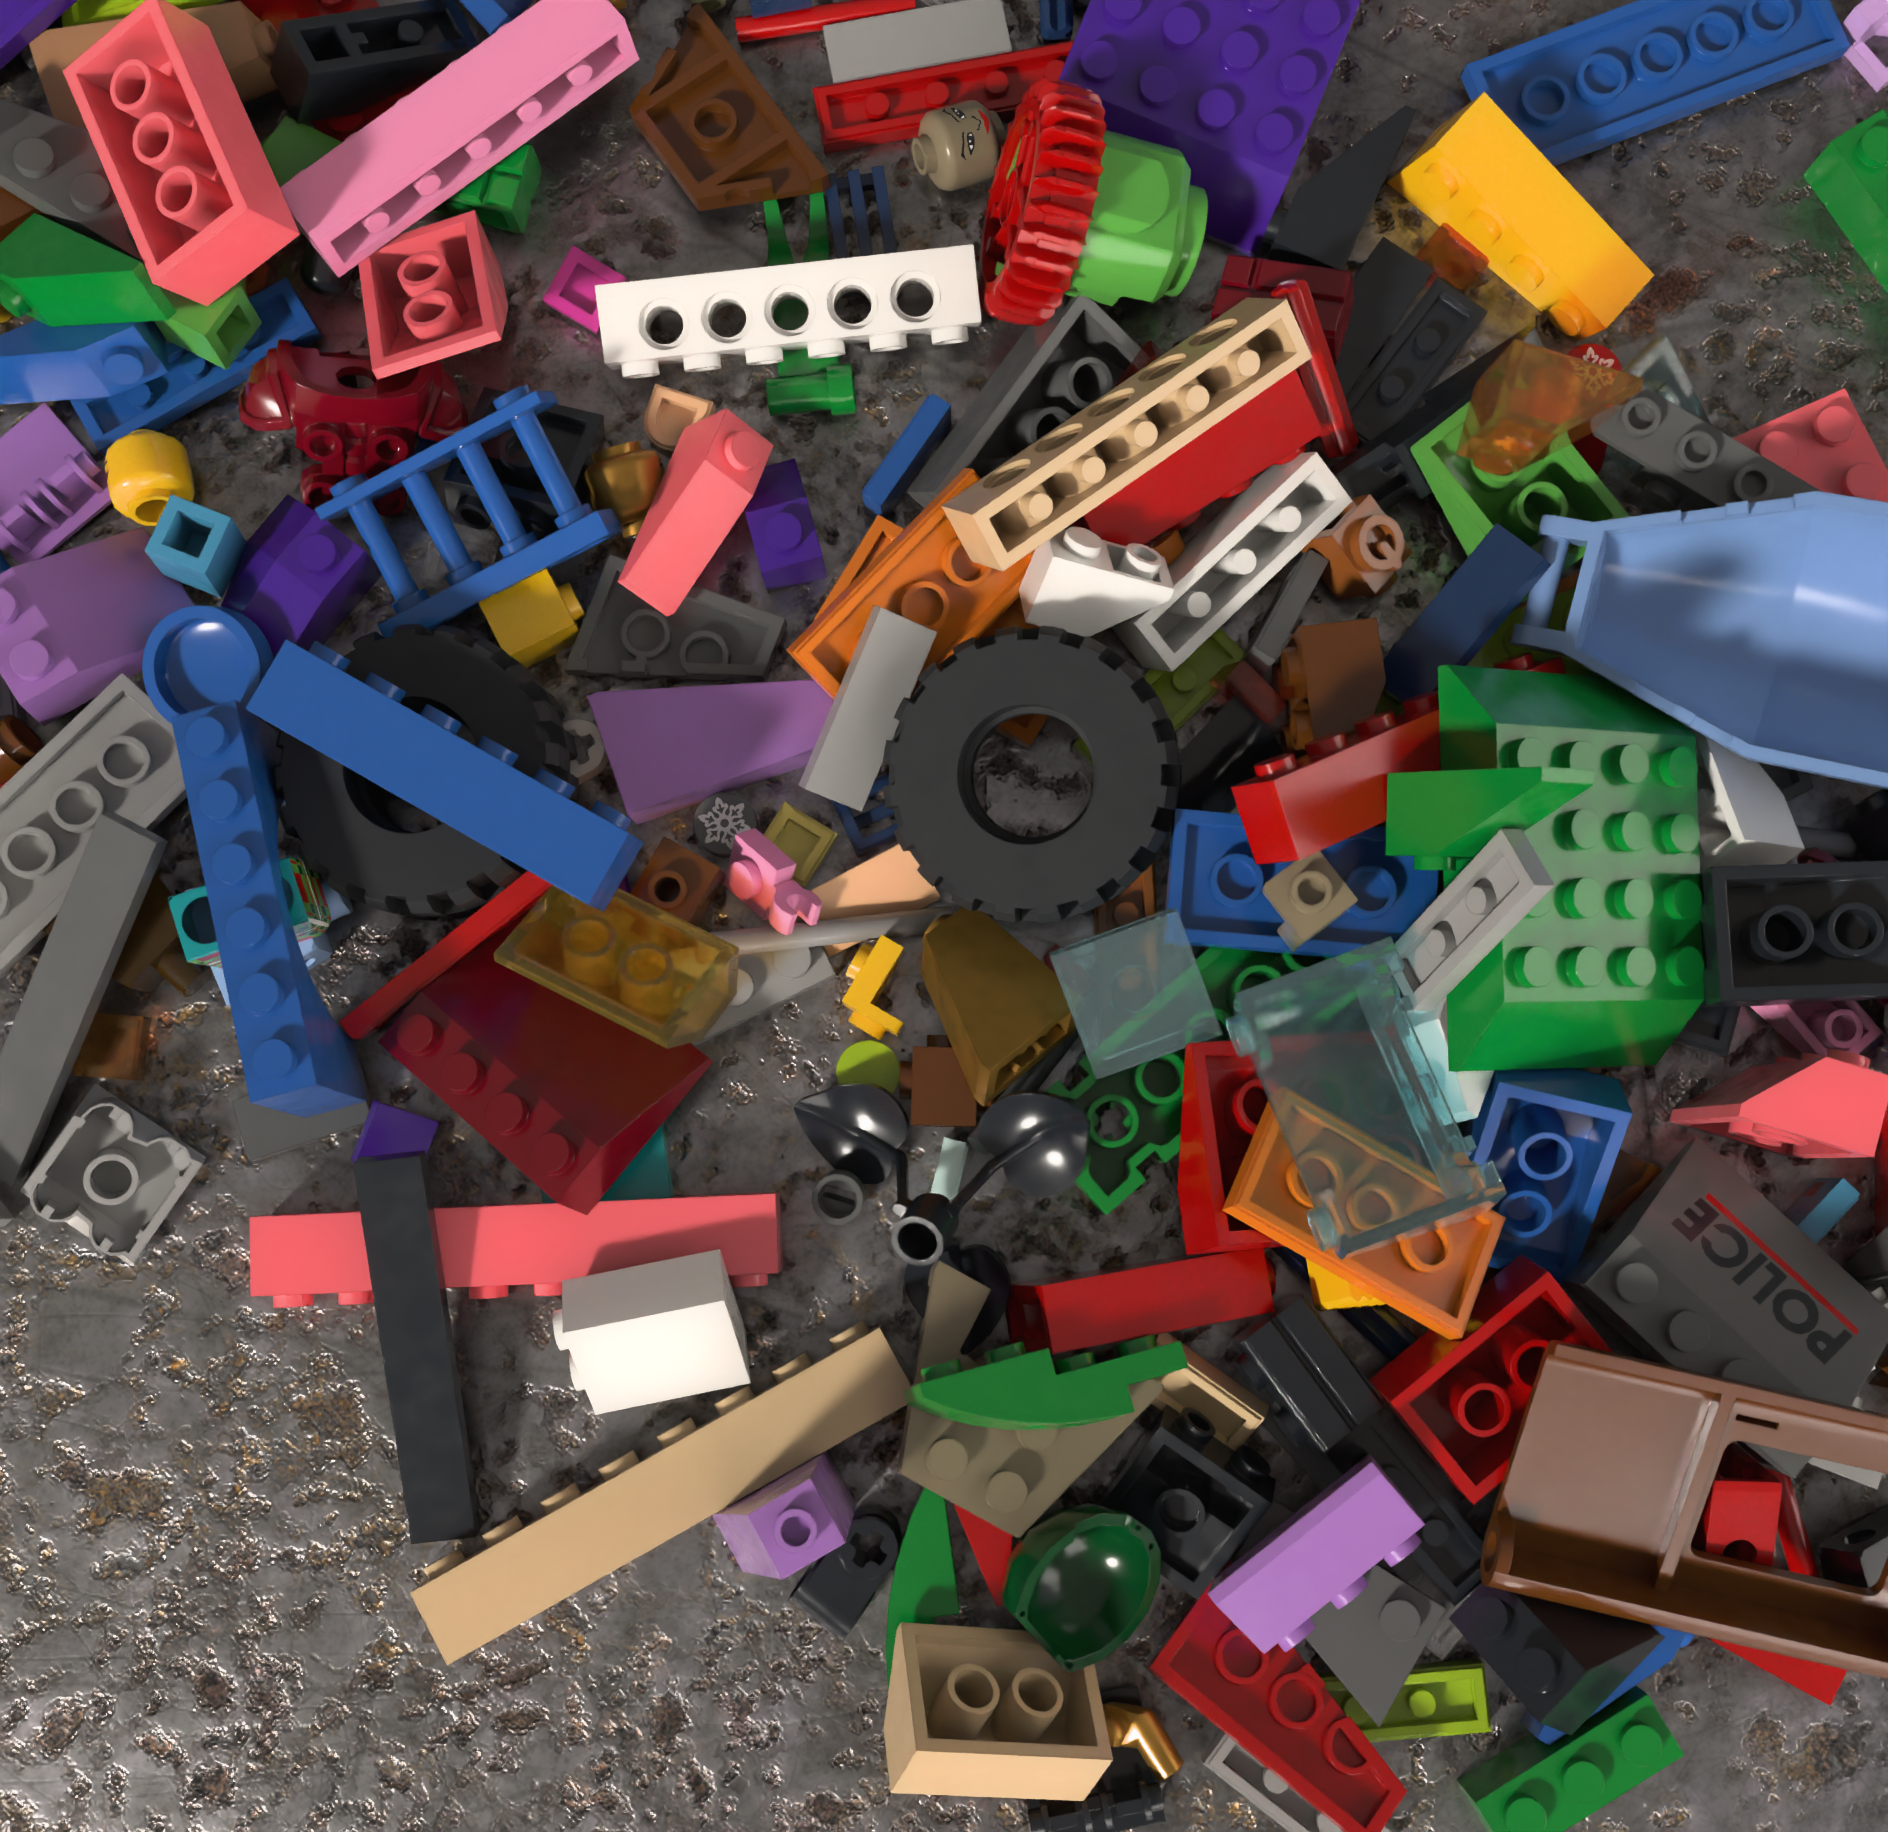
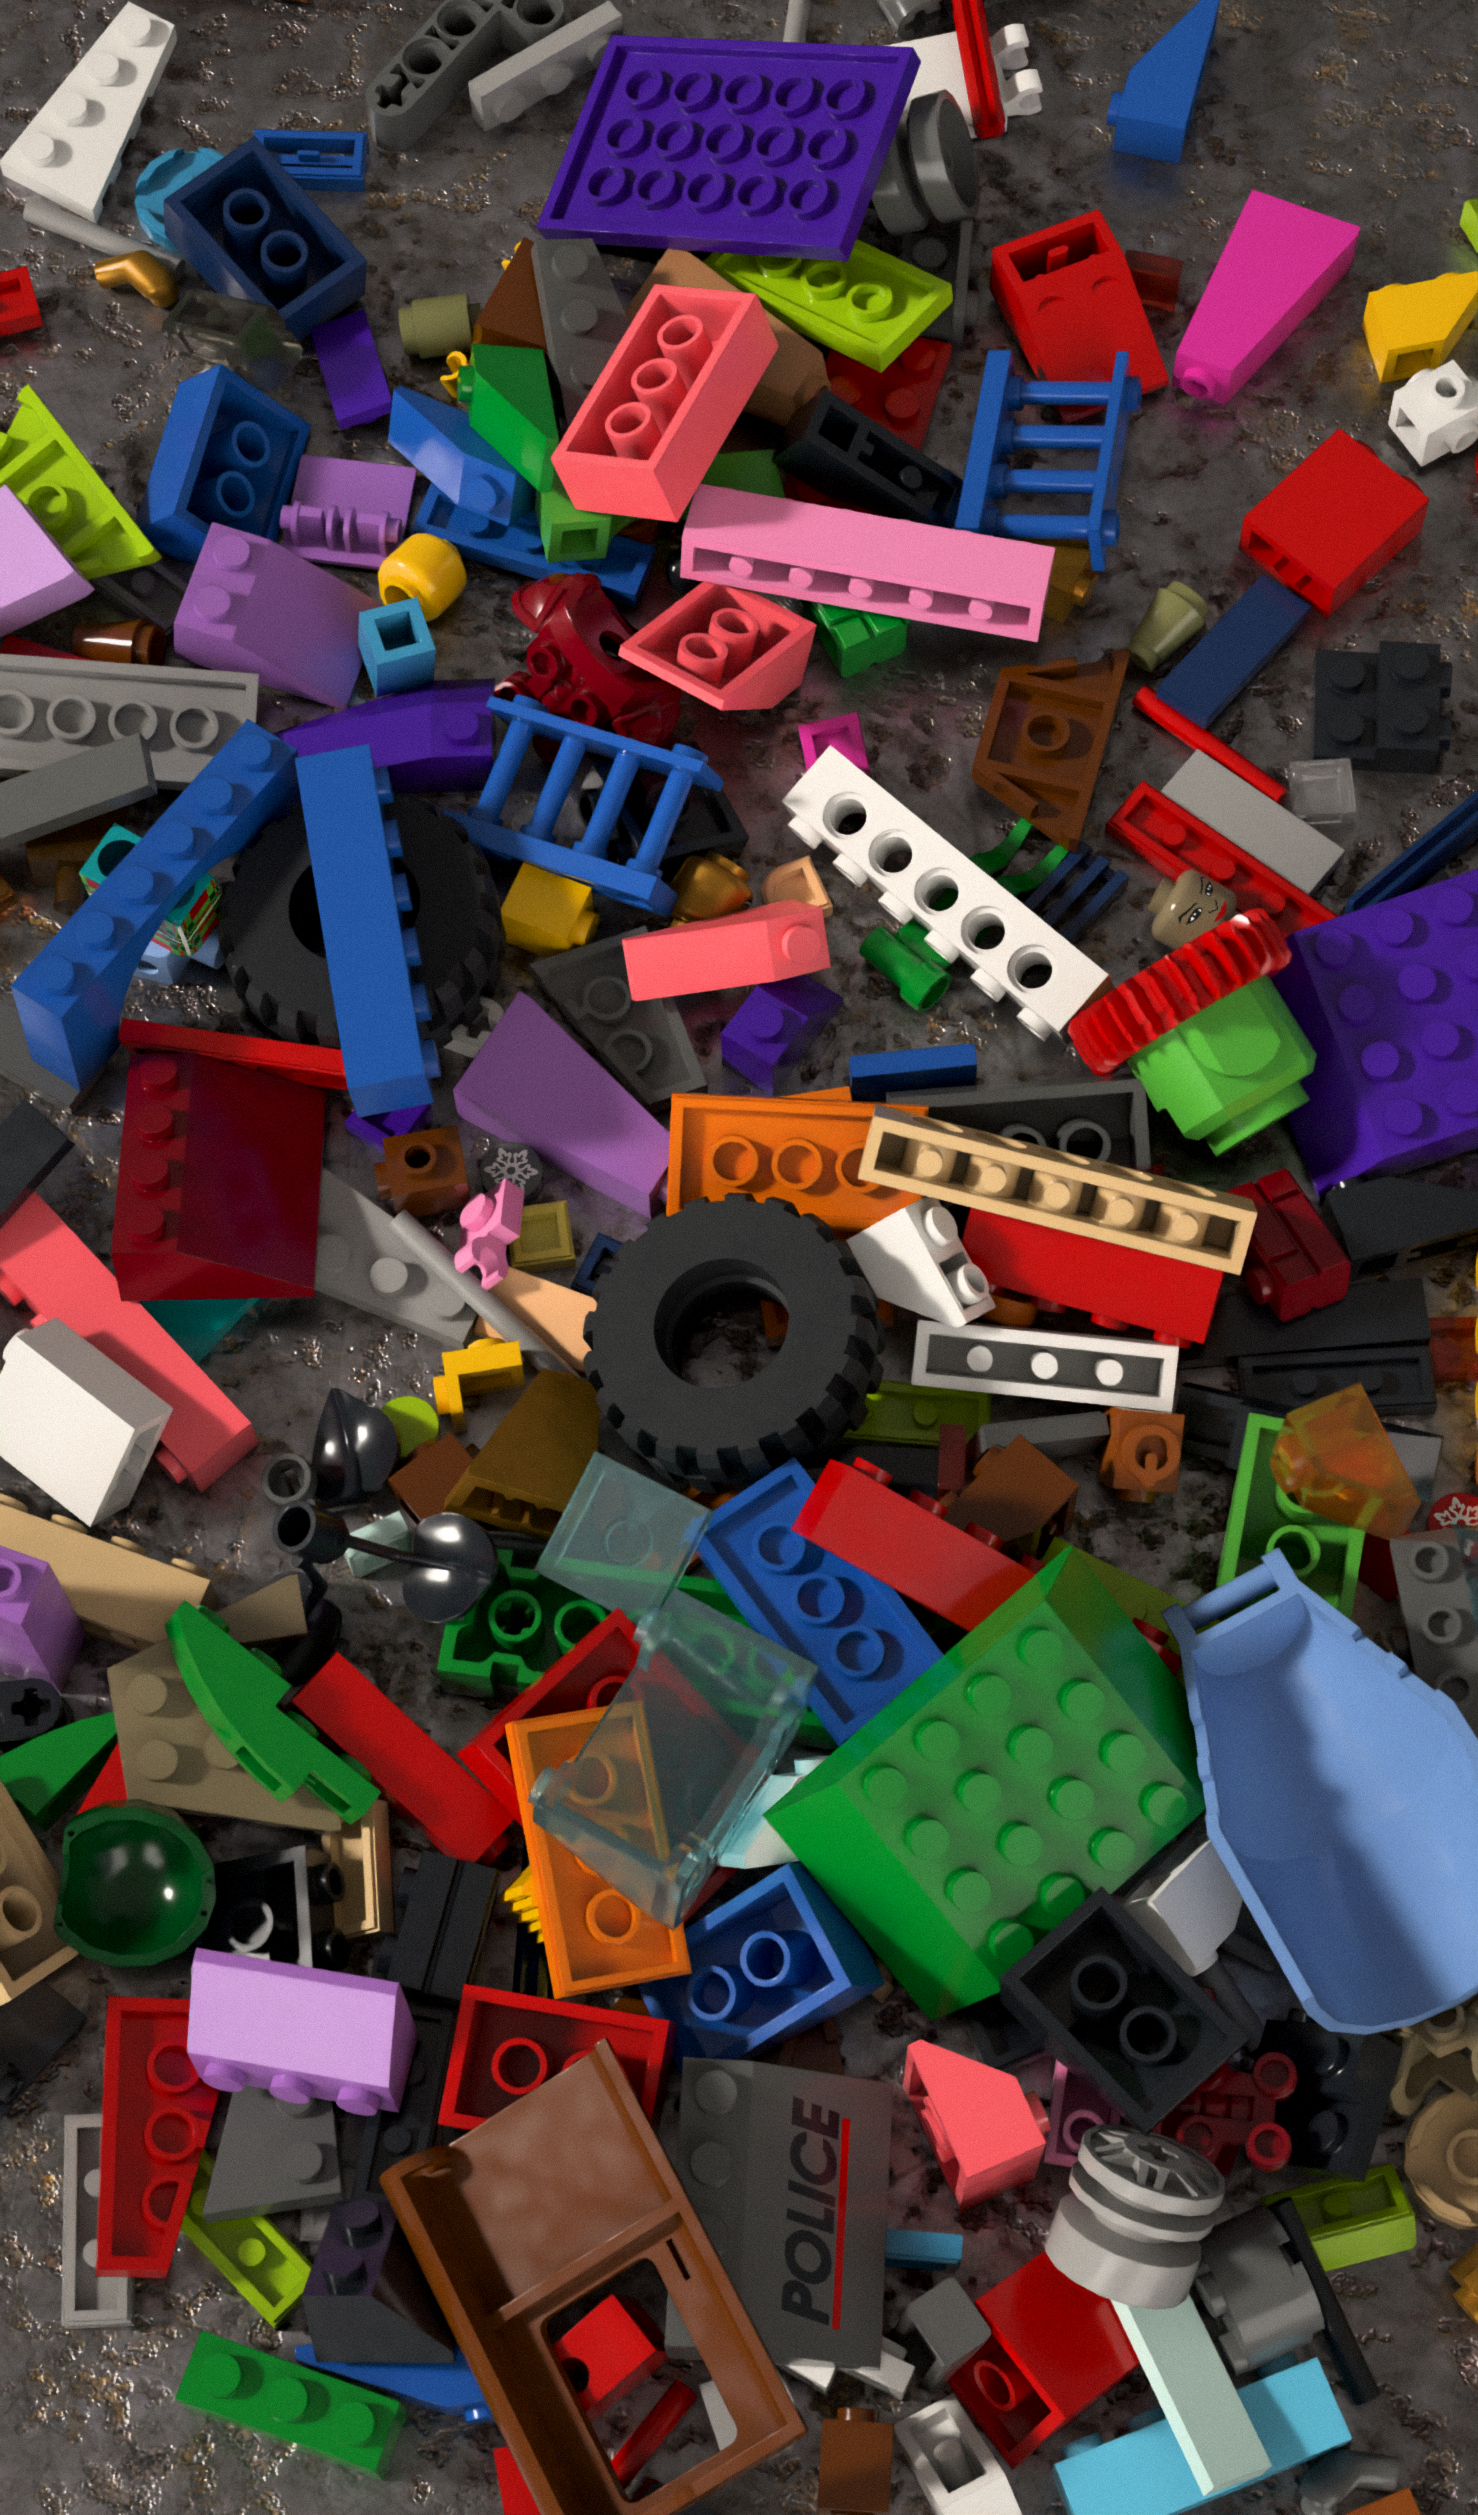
camera: 50 degrees right, 15 degrees down
blue piece [142,605,274,724] -> none
dark purple tile [351,1099,439,1163] -> none
clear yellow slope [494,885,739,1049] -> none
light grey tile [799,605,937,812] -> none
pearl gold arm [1103,1702,1184,1780] -> none
dark tan bracket [1262,851,1358,952] -> none
red axle [1270,278,1359,459] -> none
dark blue tile [1383,523,1551,702] -> none
light grey plate [1383,828,1555,1012] -> none
green slope [1385,766,1595,871] -> none

